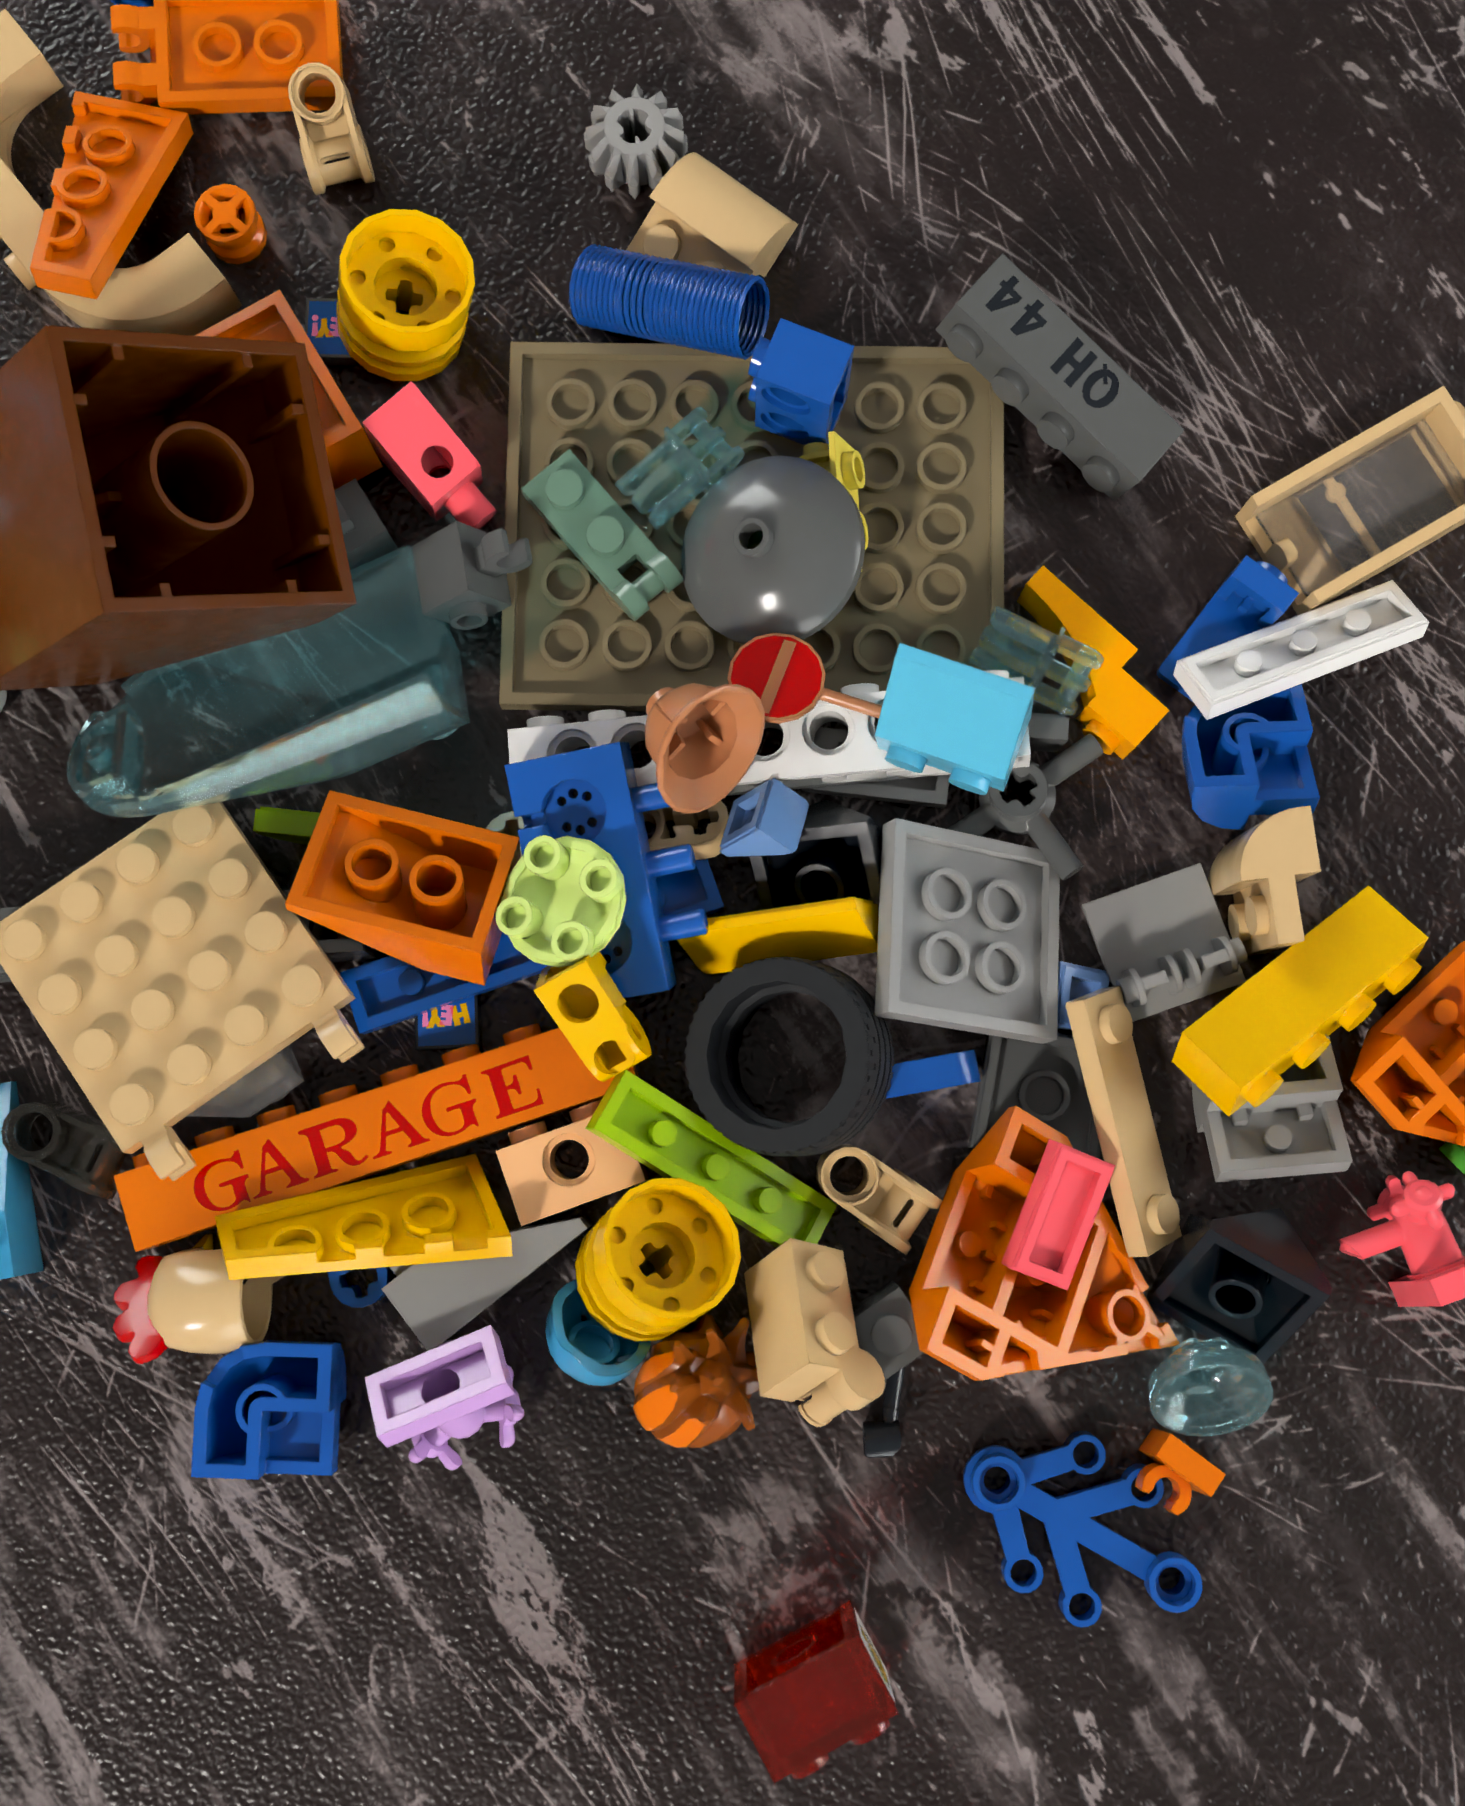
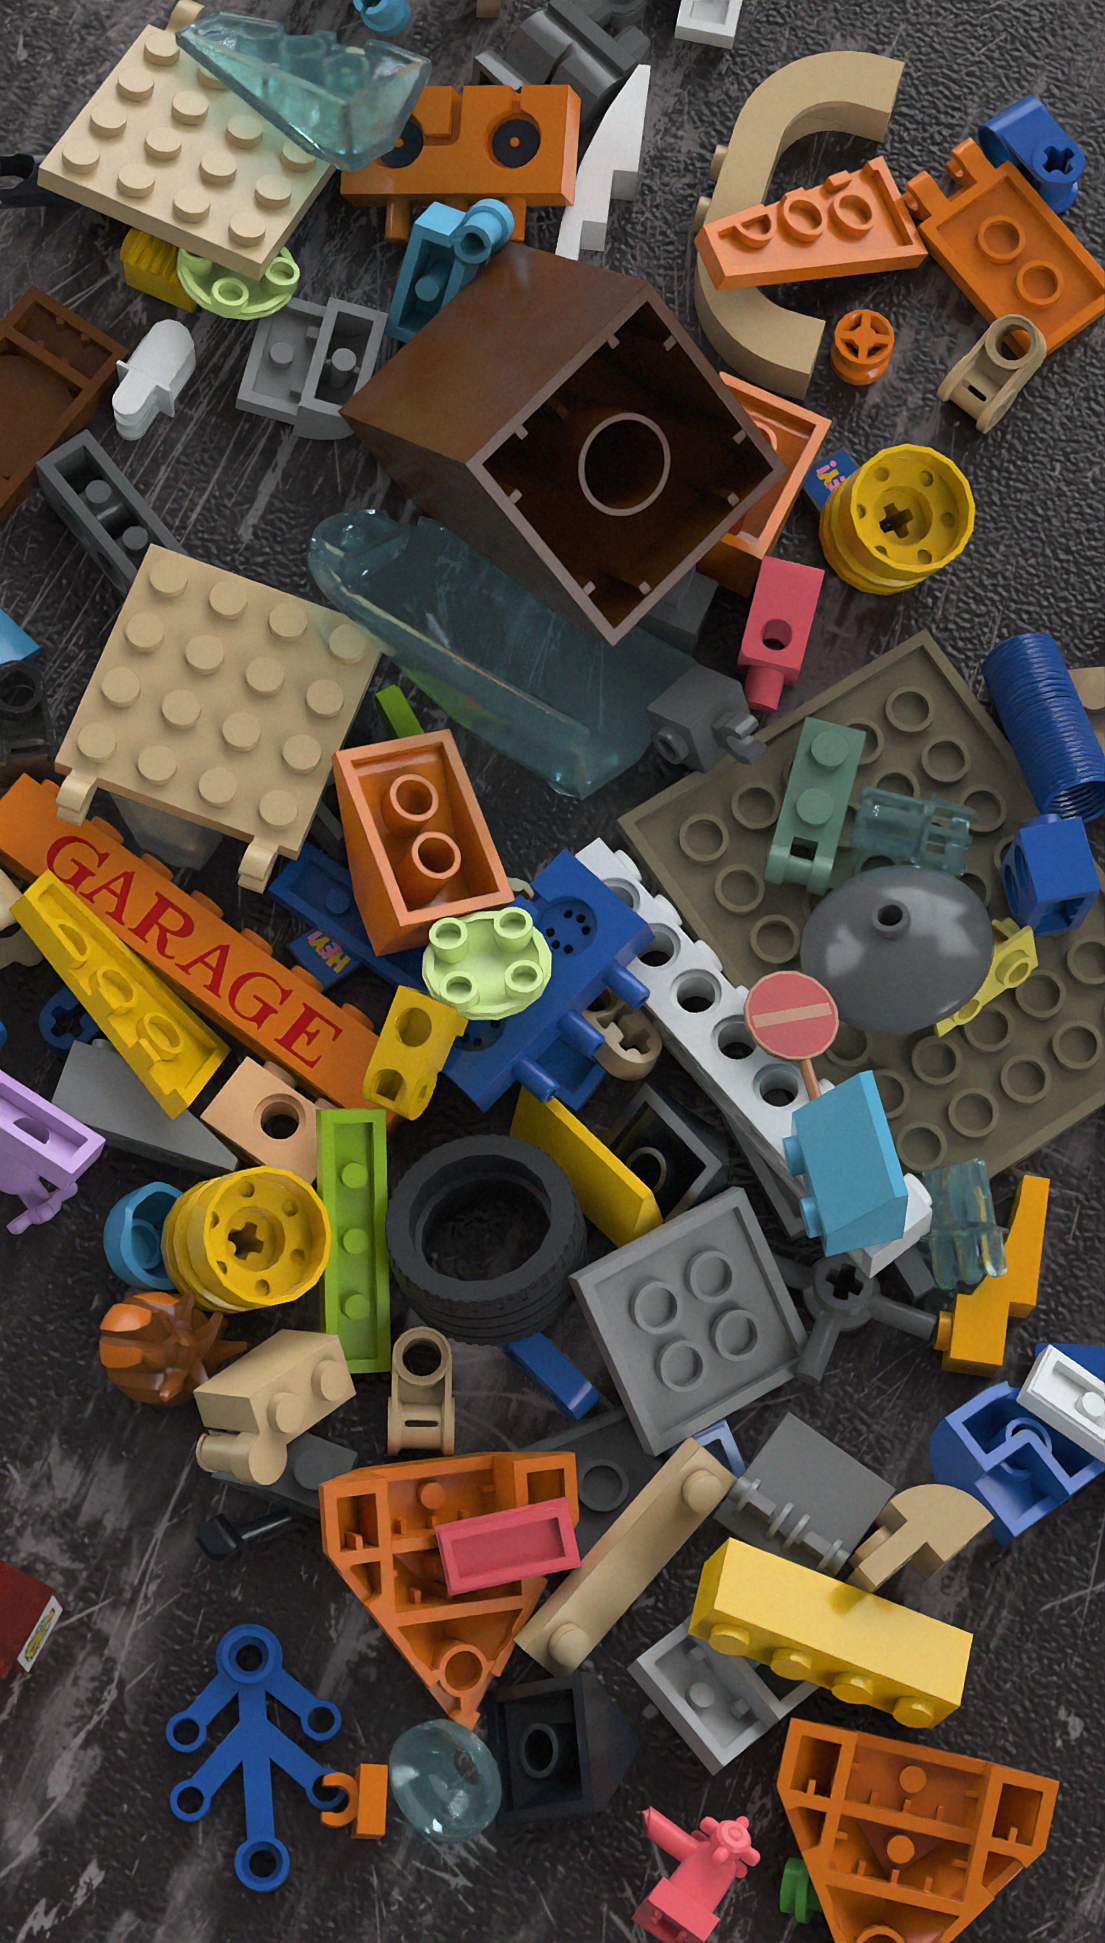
camera: 45 degrees right, 10 degrees down
nougat hat [645,683,765,814] -> none
medium blue slope [719,778,809,857] -> none

